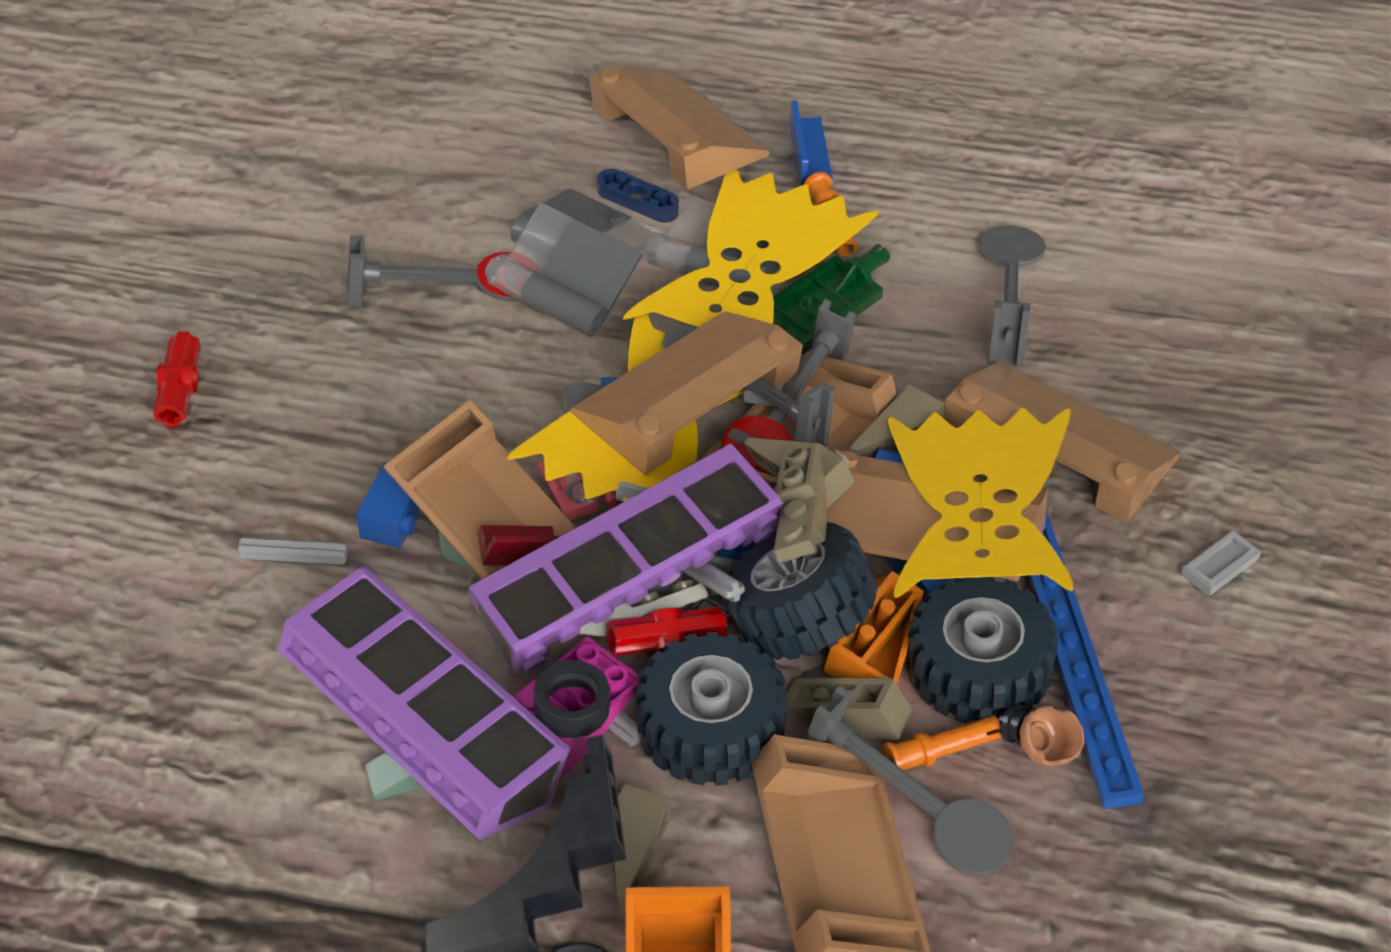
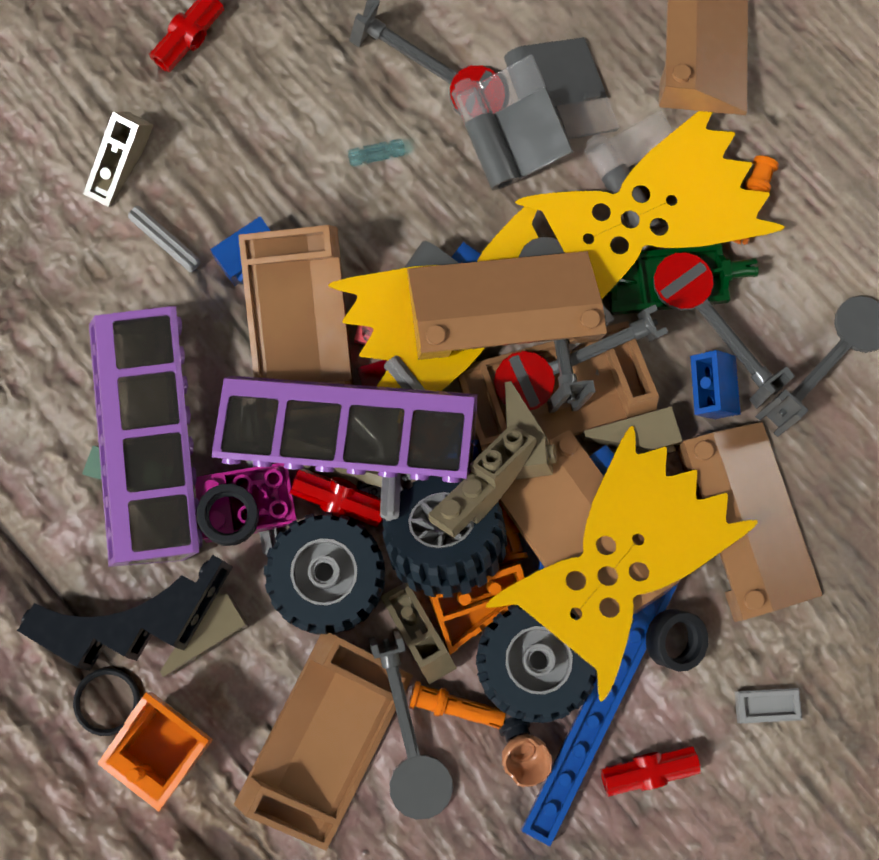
camera: 30 degrees right, 30 degrees up
dark red panel [477,525,561,565] -> none
dark blue beam [597,169,679,223] -> none
blue panel [790,100,833,187] -> none
none -> dark tan slope [83,112,154,207]
none -> clear light blue axle [348,139,405,166]
none -> red piece [600,746,701,797]
none -> black tyre [646,609,708,672]
none -> piece [653,253,795,409]
none -> blue brick [690,350,741,419]

